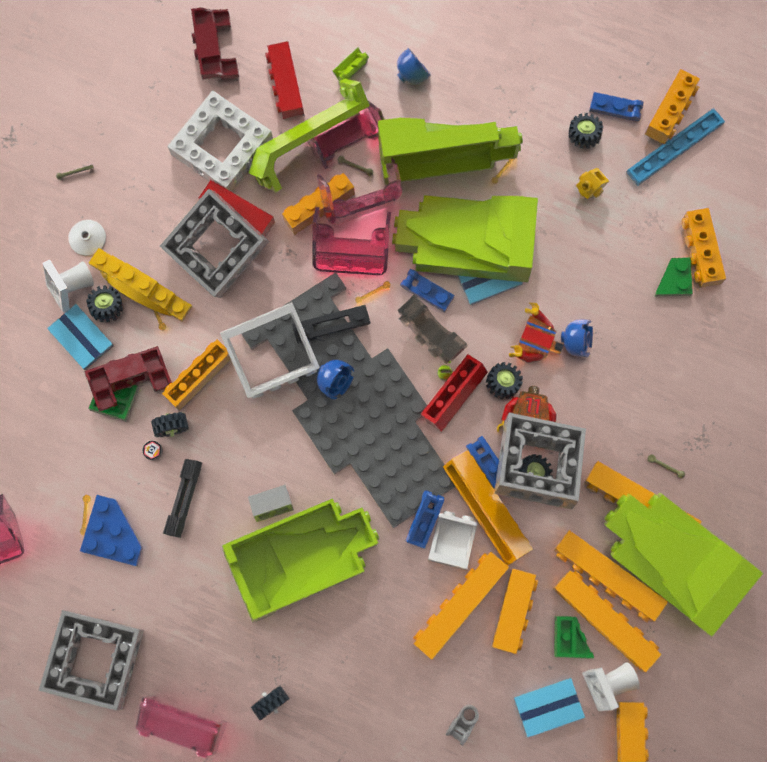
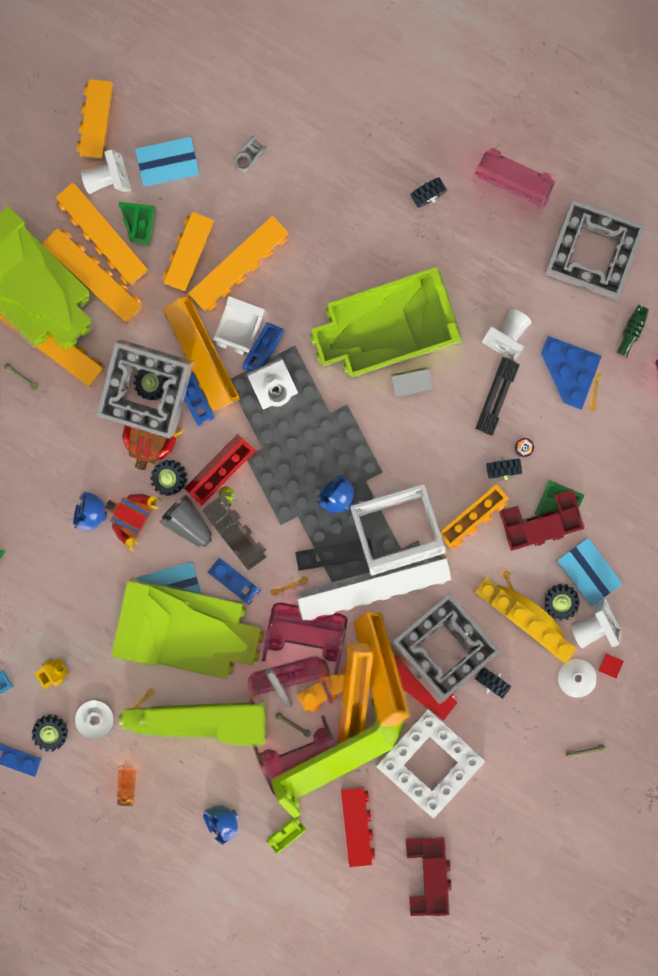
camera: 175 degrees left, 10 degrees up
none -> white dish [75,700,114,739]
none -> clear orange leg [117,769,137,807]
none -> dark grey cone [159,495,212,547]
none -> white plant [247,358,298,409]
none -> light grey bar [265,668,292,708]
none -> white brick [295,554,451,620]
none -> light orange brick [337,643,373,745]
none -> light orange brick [353,611,410,726]
none -> black wheel [475,667,512,699]
none -> white plant [482,308,532,361]
none -> red tile [598,653,624,679]
none -> dark green hinge [616,305,649,358]

